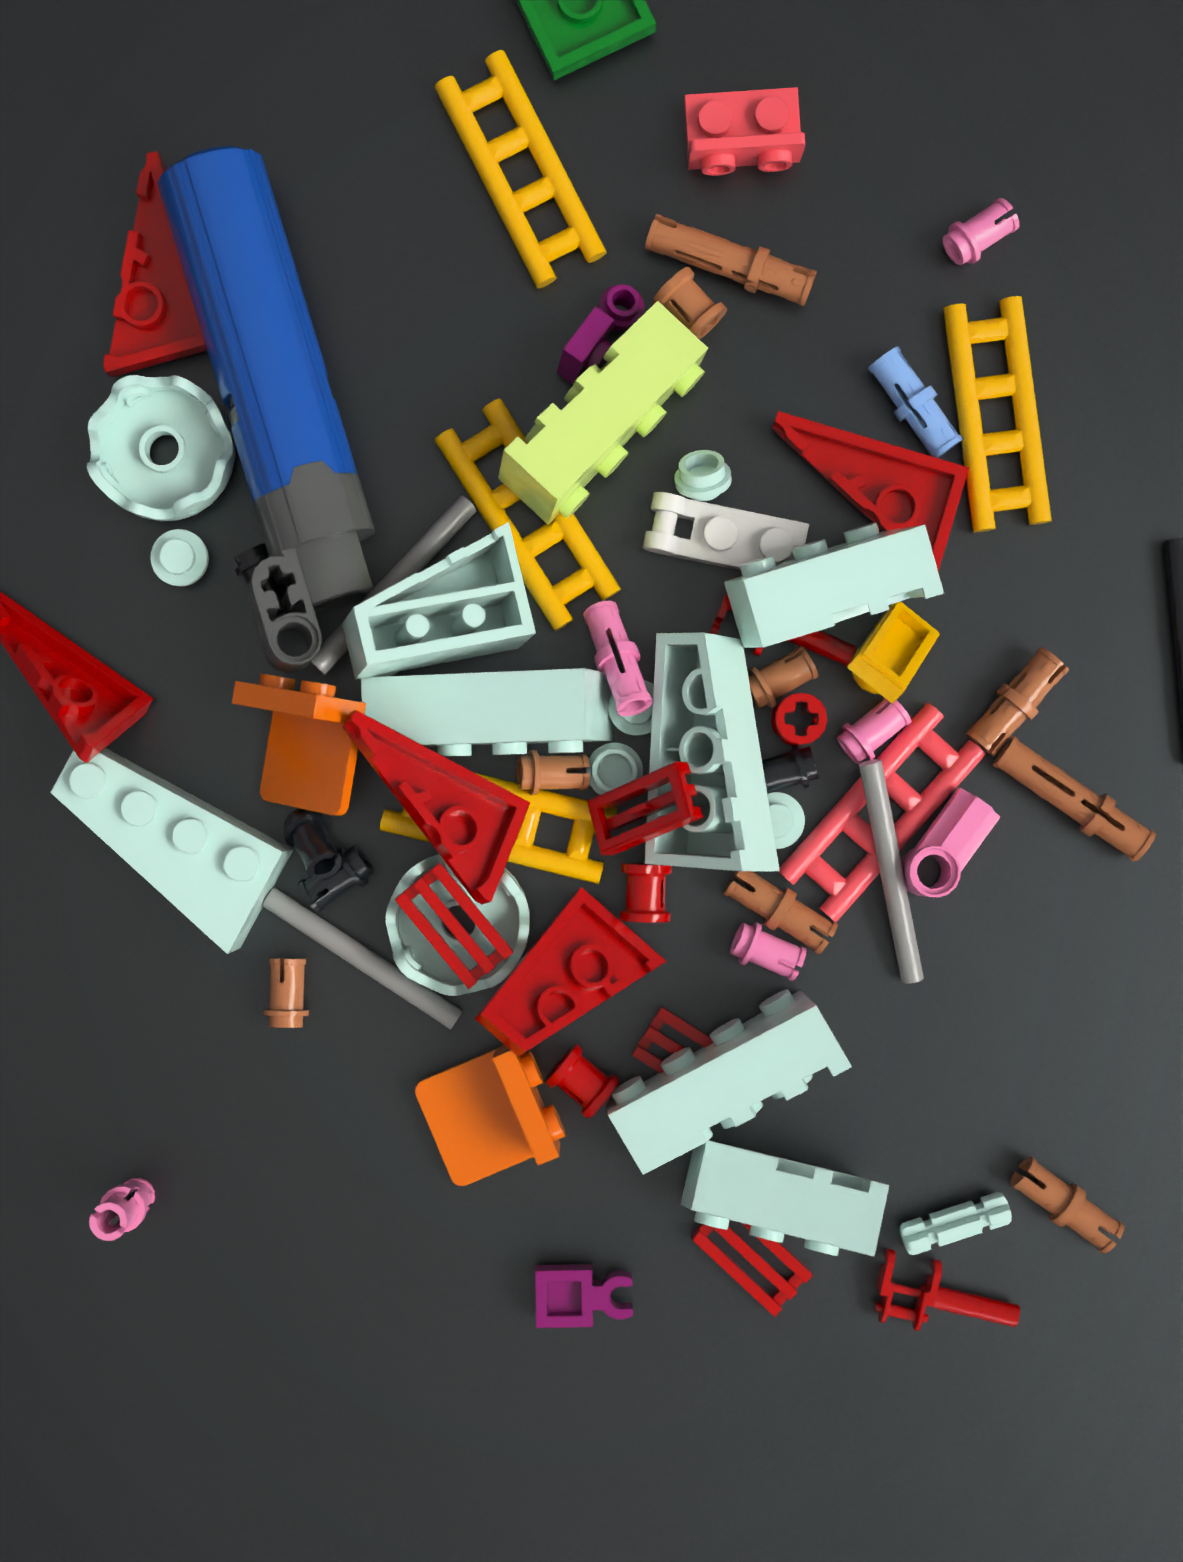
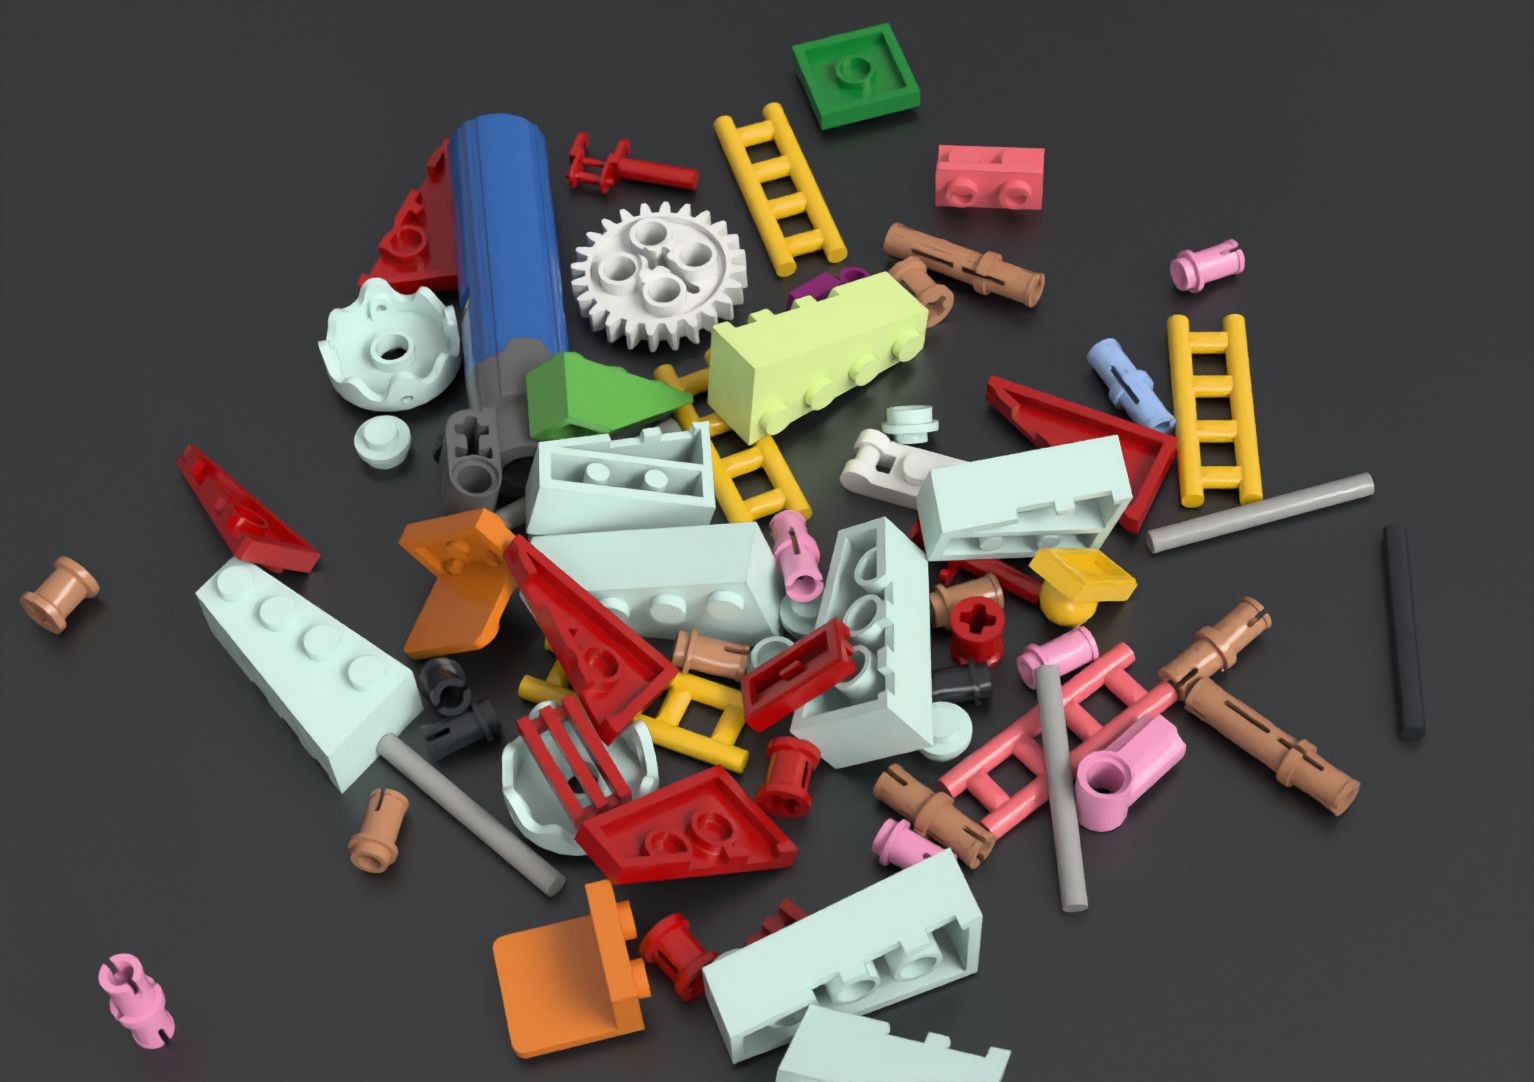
camera: 10 degrees right, 35 degrees down
none -> bright green slope [526,352,694,441]
none -> red piece [565,132,699,194]
none -> white gear [571,202,748,352]
none -> light grey bar [1146,472,1374,554]

